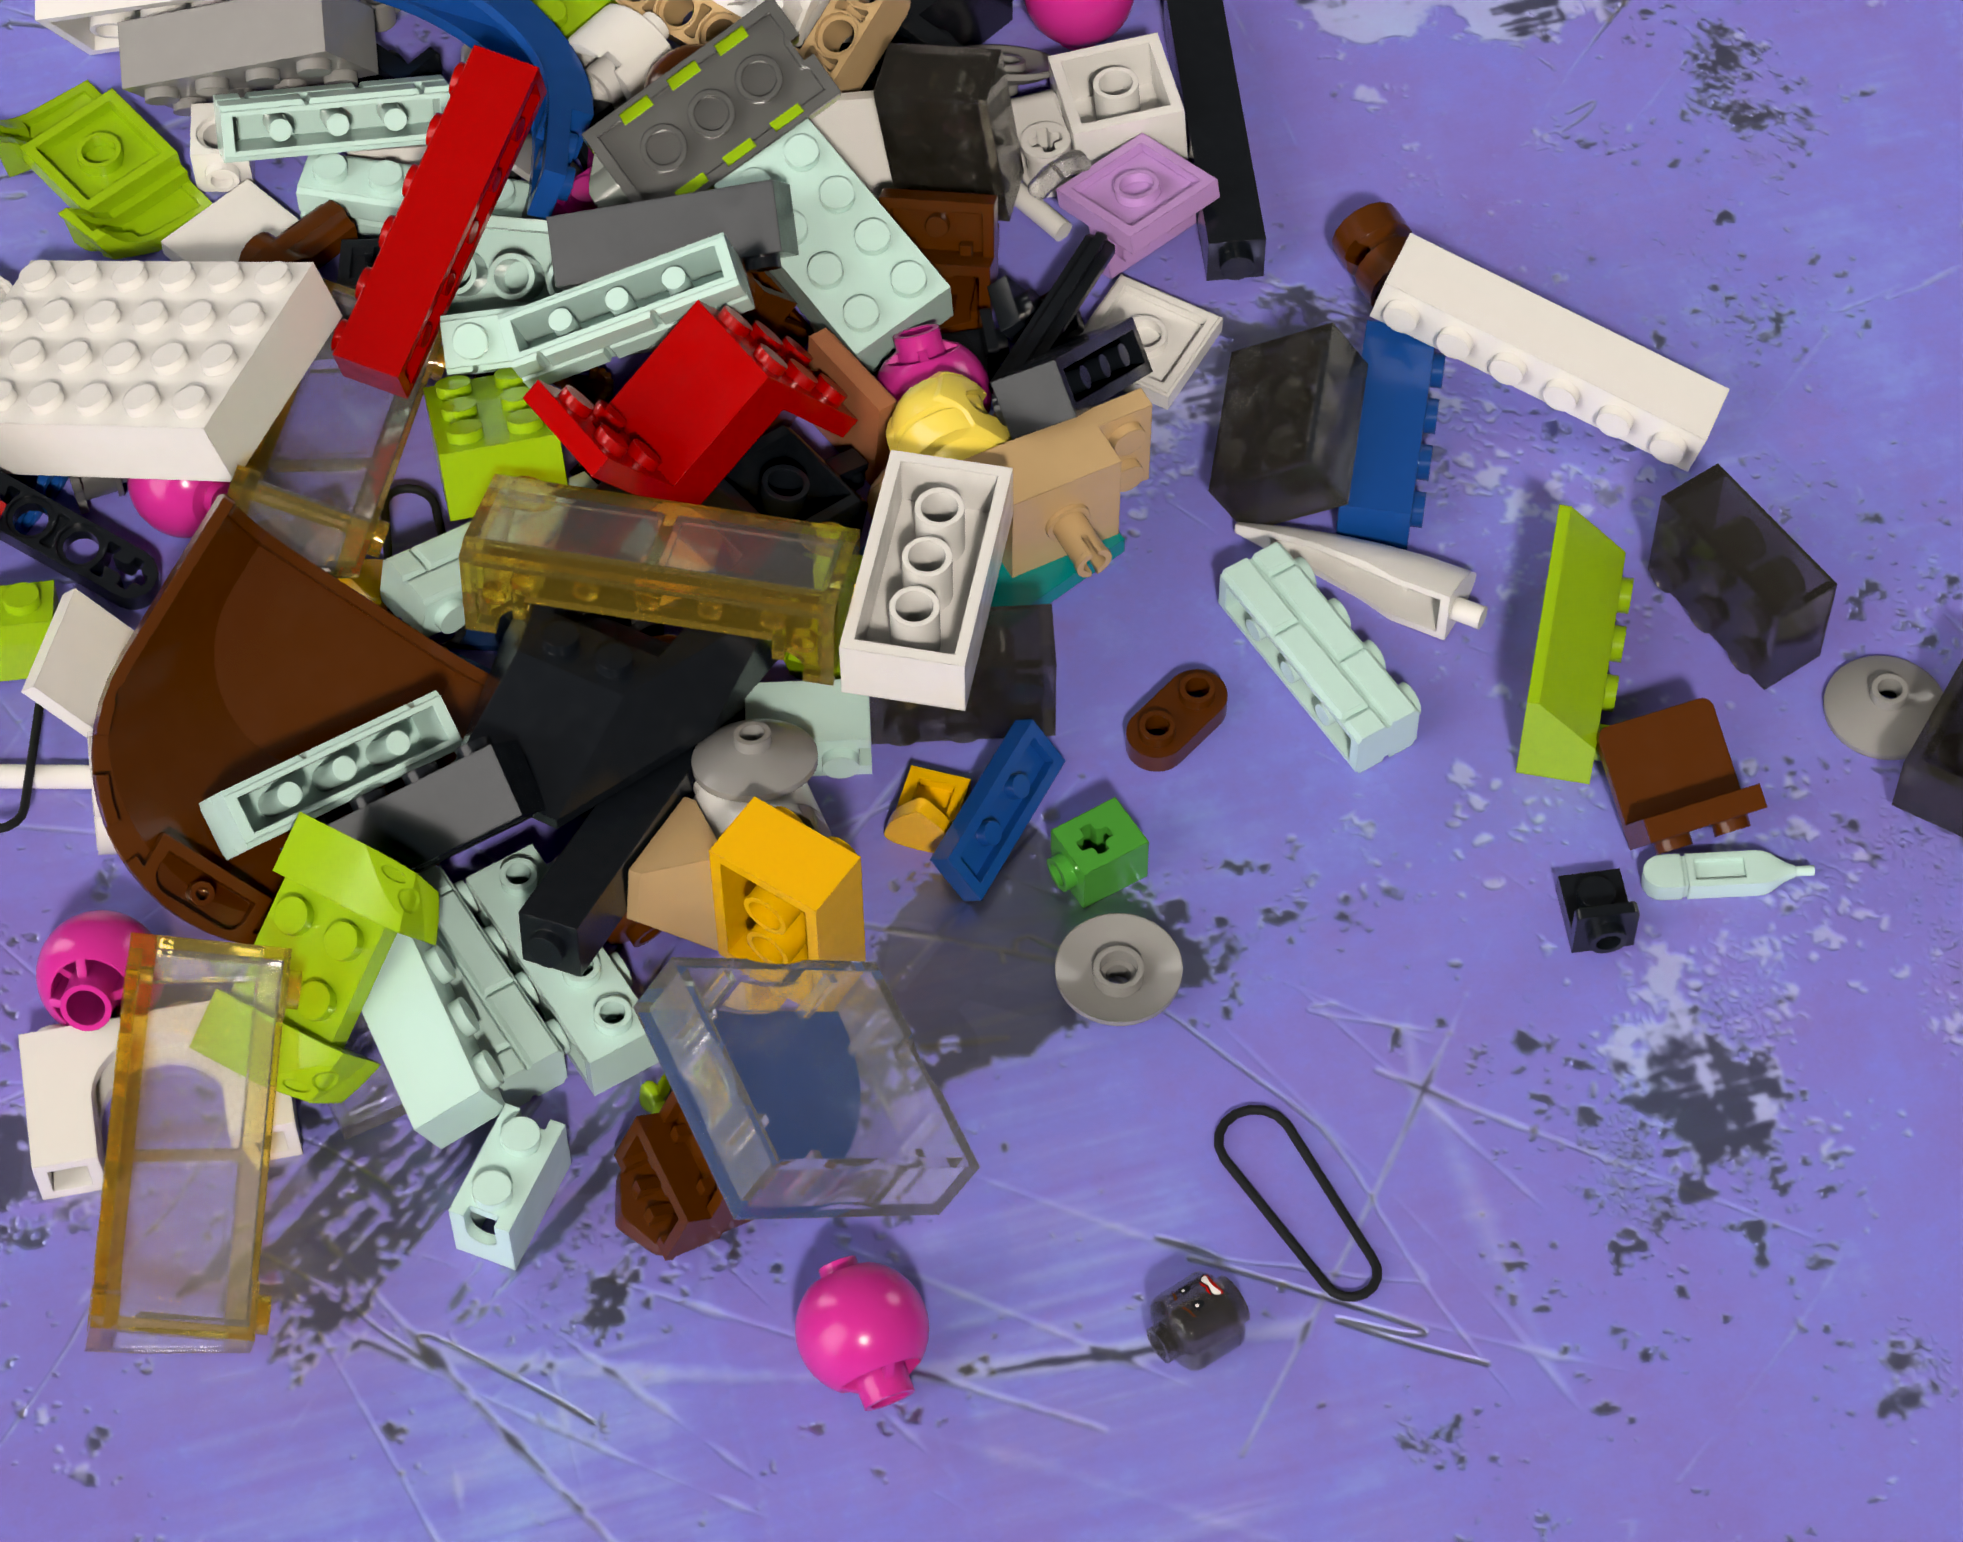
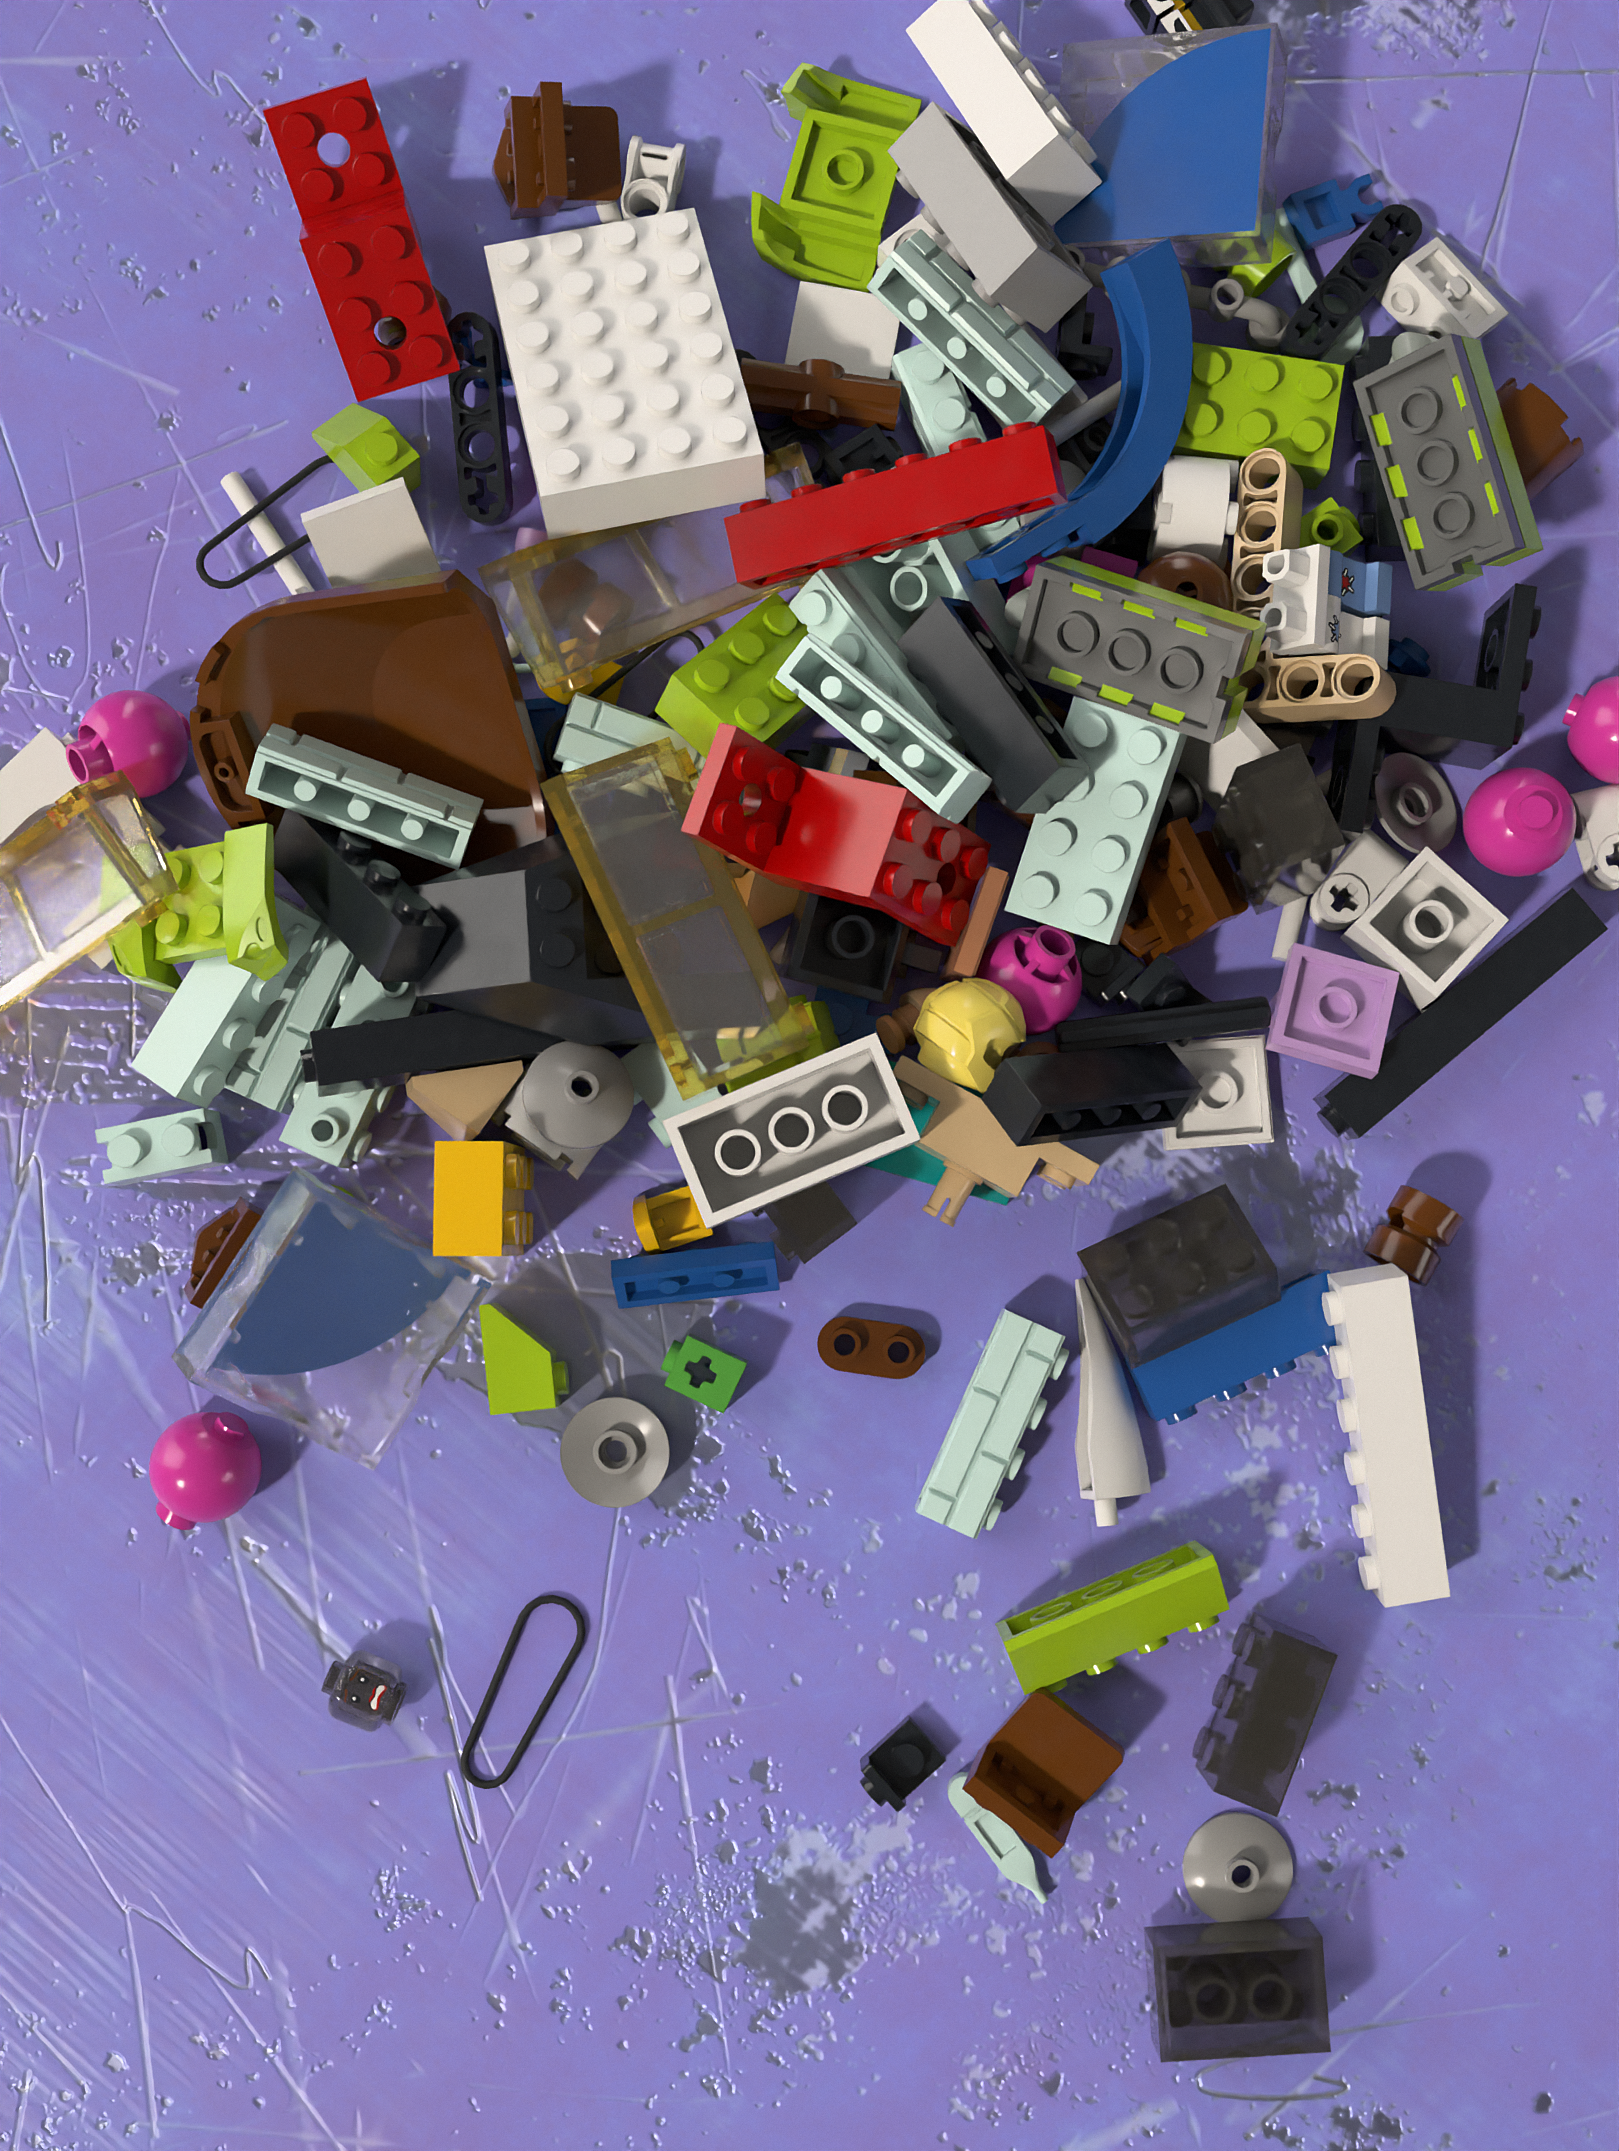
camera: 60 degrees right, 30 degrees up
clear piece [1027,150,1091,200] -> none
none -> lime slope [479,1303,569,1415]

